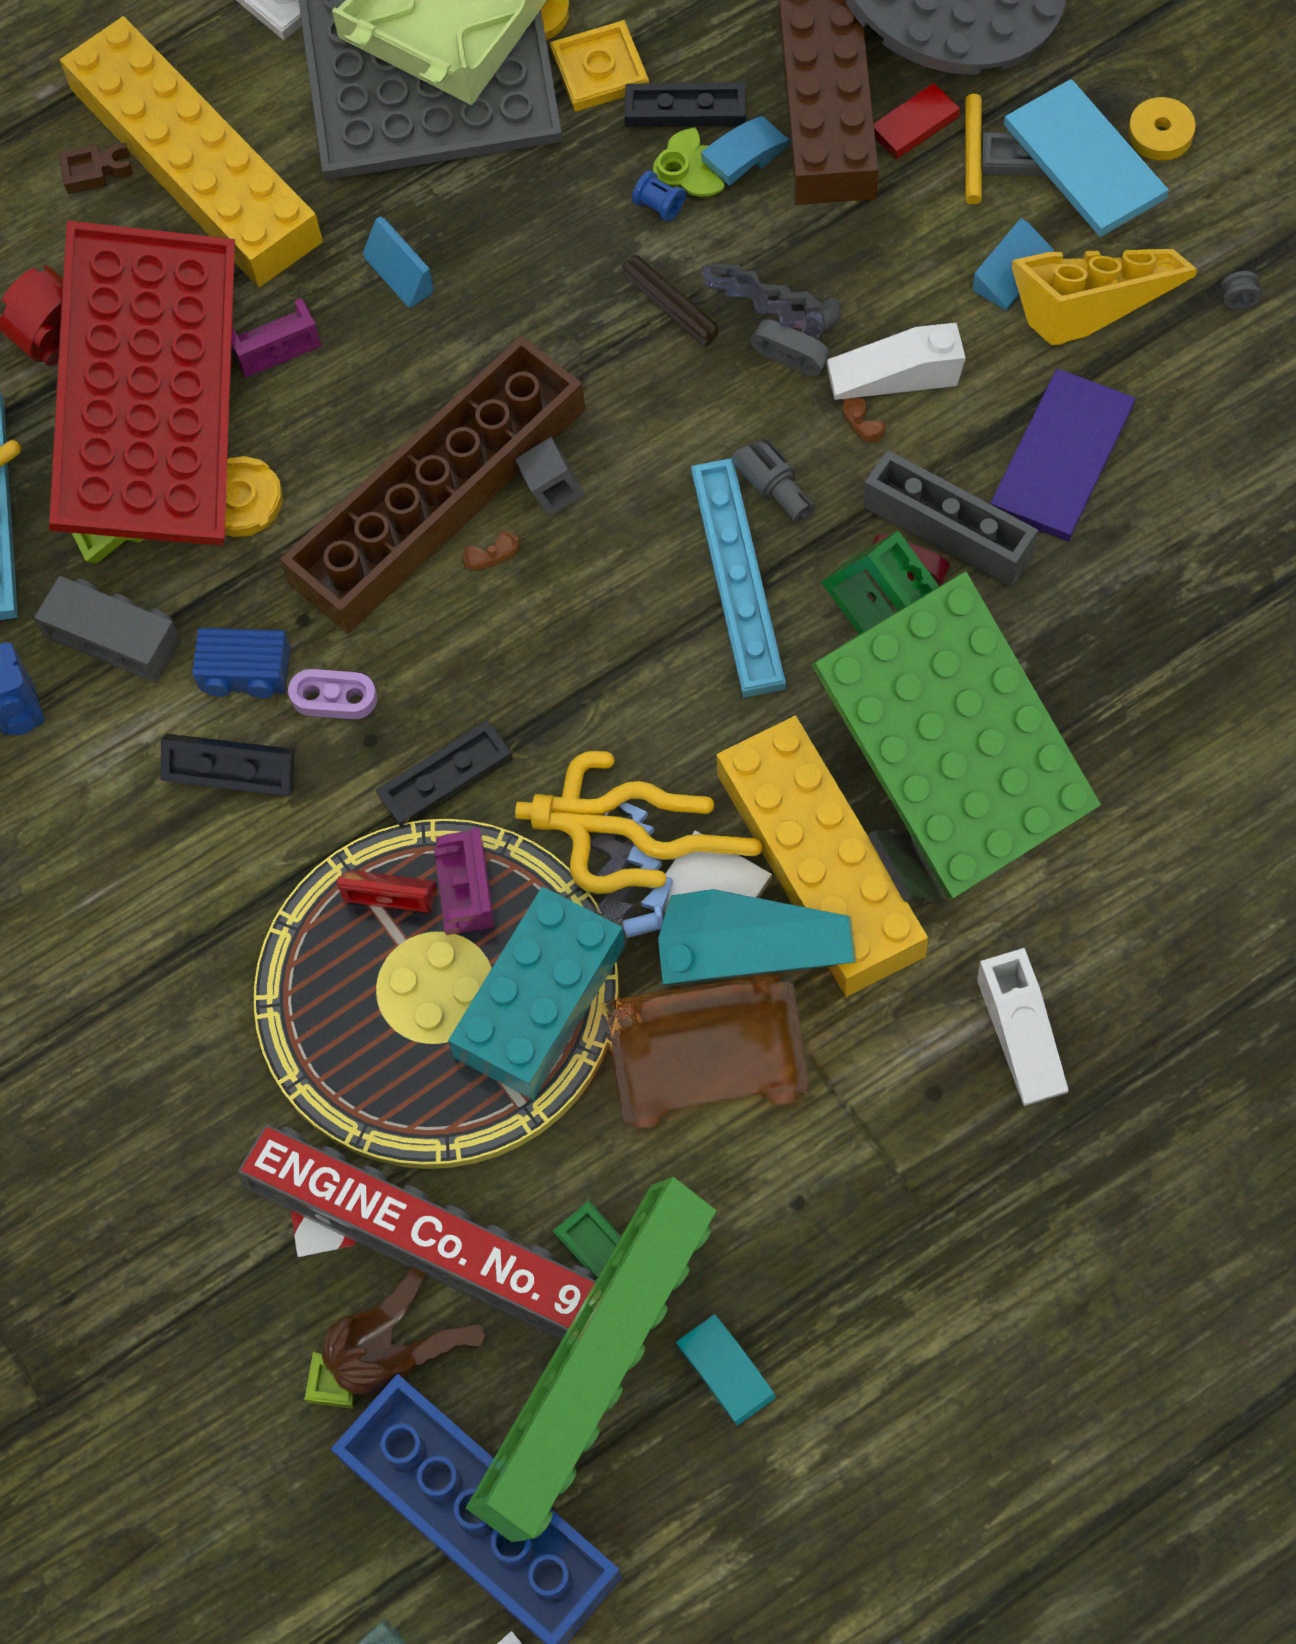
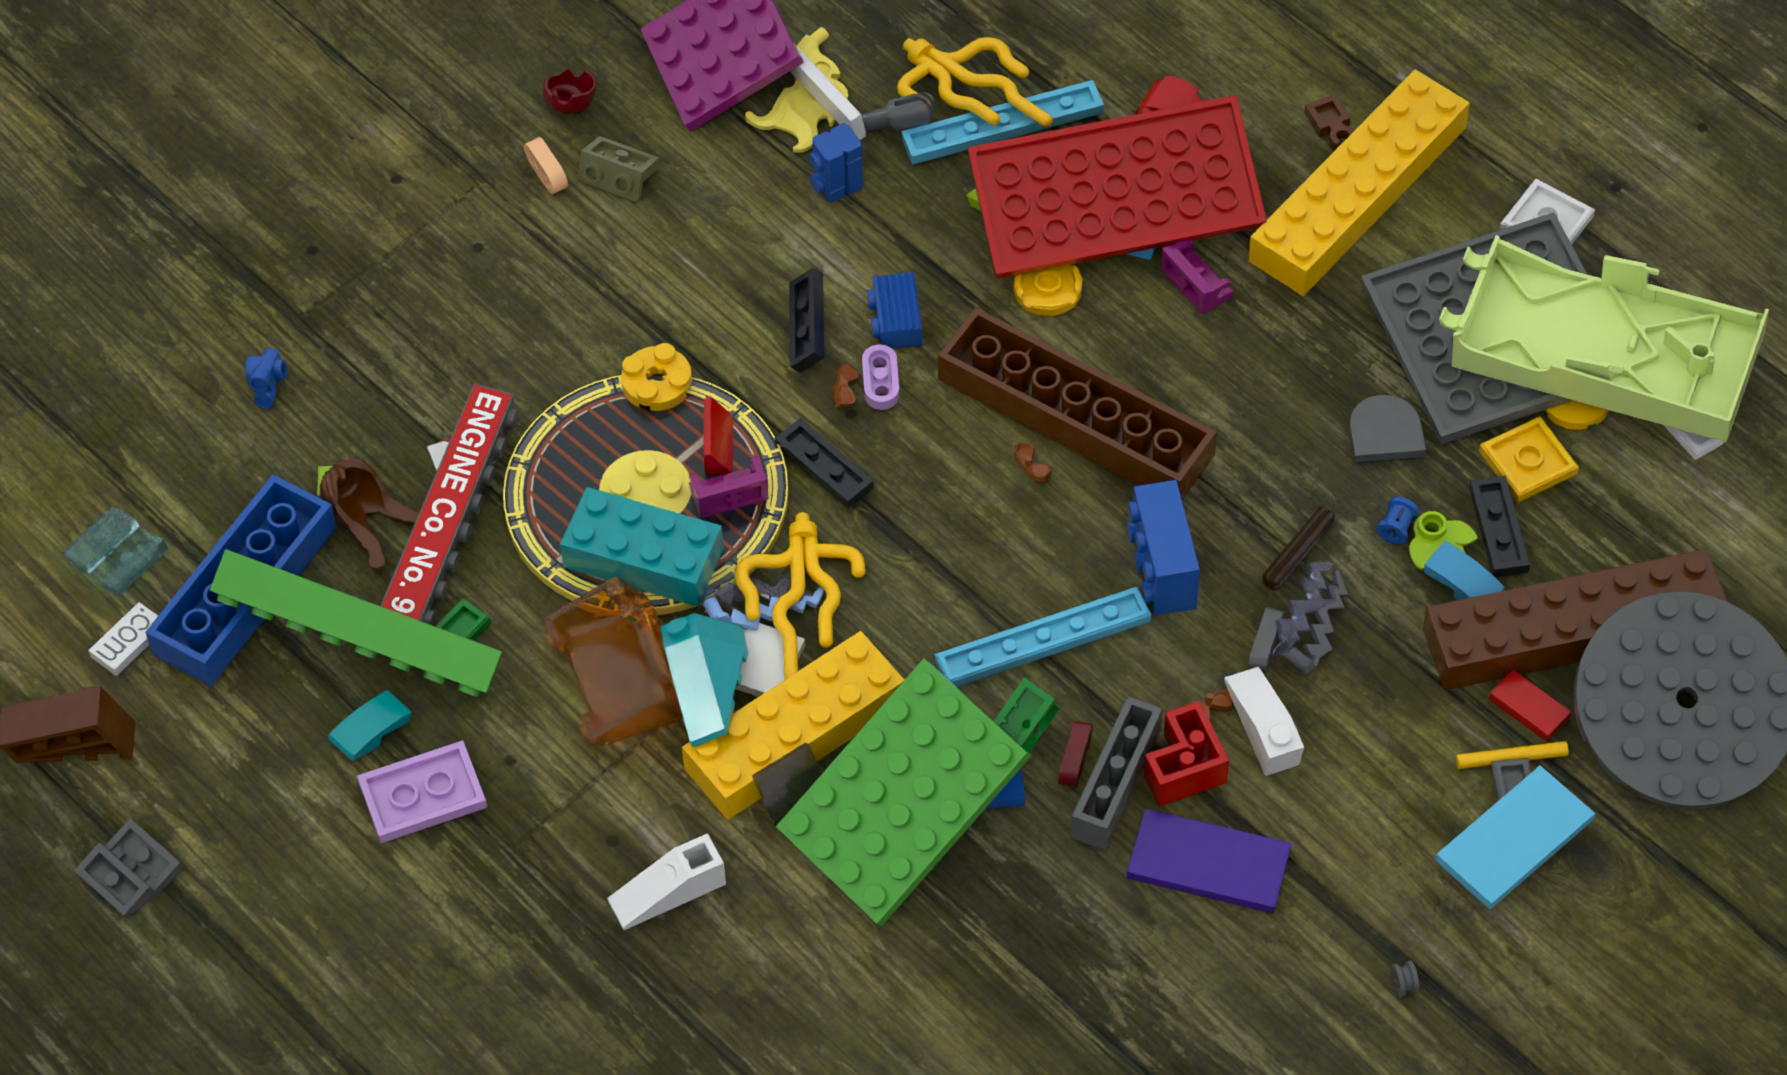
camera: 75 degrees right, 10 degrees down
dark grey brick [34,575,181,683] -> none
dark azure slope [363,216,434,307] -> none
dark grey brick [515,437,585,516] -> none
dark grey arm [732,438,816,524] -> none
dark azure slope [973,218,1054,311] -> none
yellow wedge [1012,249,1197,346] -> none
yellow piece [1128,97,1196,161] -> none
none -> blue plate [246,348,287,409]
none -> lavender plate [357,740,487,843]
none -> yellow plate [621,343,692,411]
none -> dark orange piece [832,363,859,409]
none -> blue brick [1127,480,1200,616]
none -> red brick [1144,701,1229,807]
none -> dark grey tile [1349,395,1426,463]

